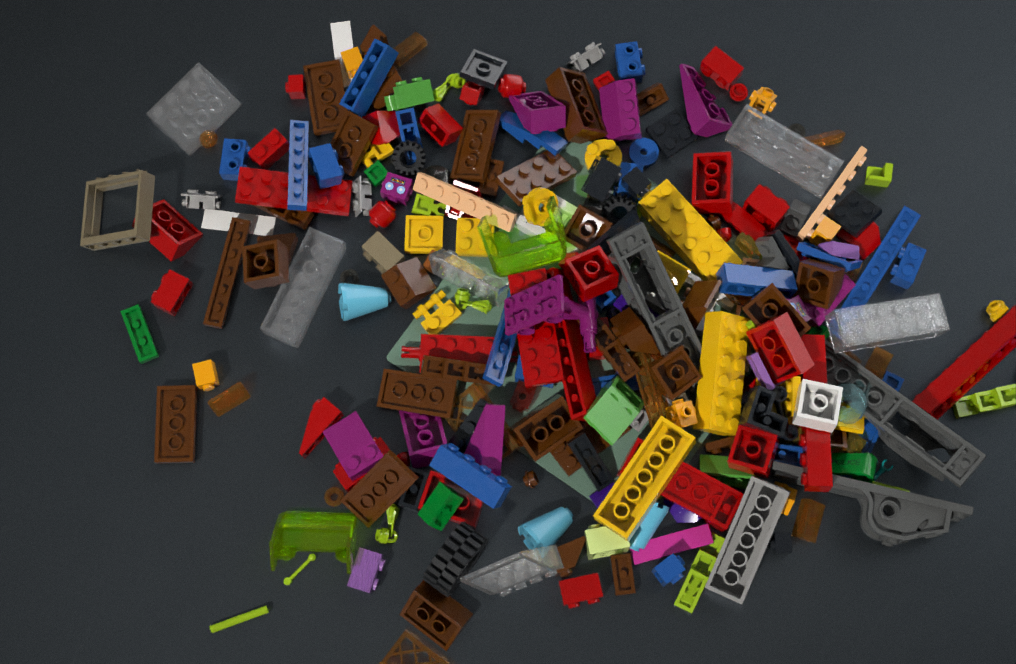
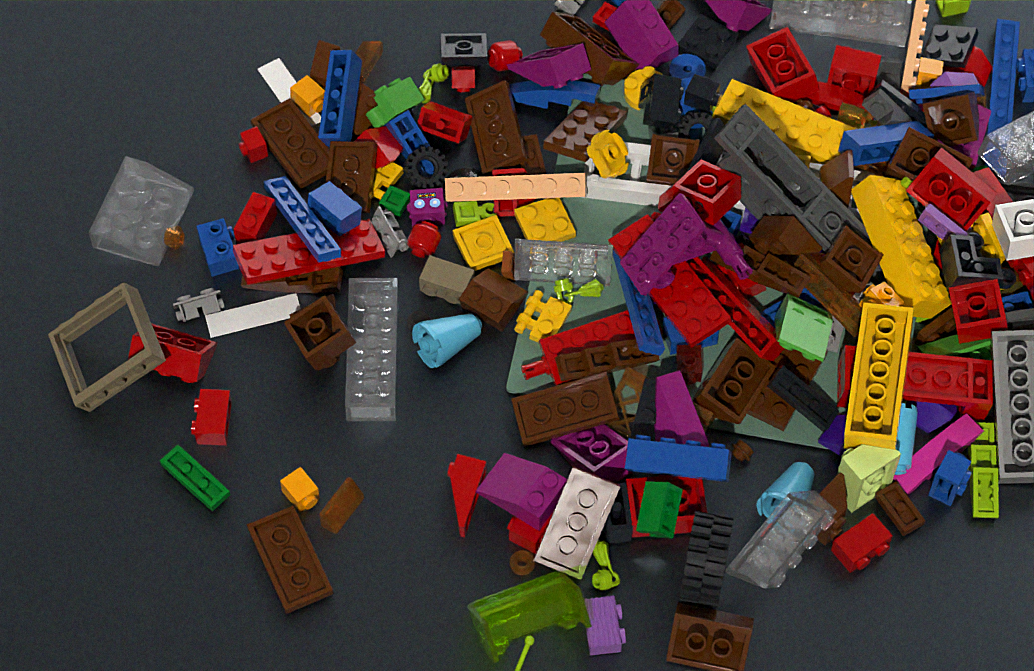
camera: 30 degrees left, 15 degrees down
reddish brown plate [203,217,252,329] -> none
clear neon green windscreen [477,196,567,277] -> none

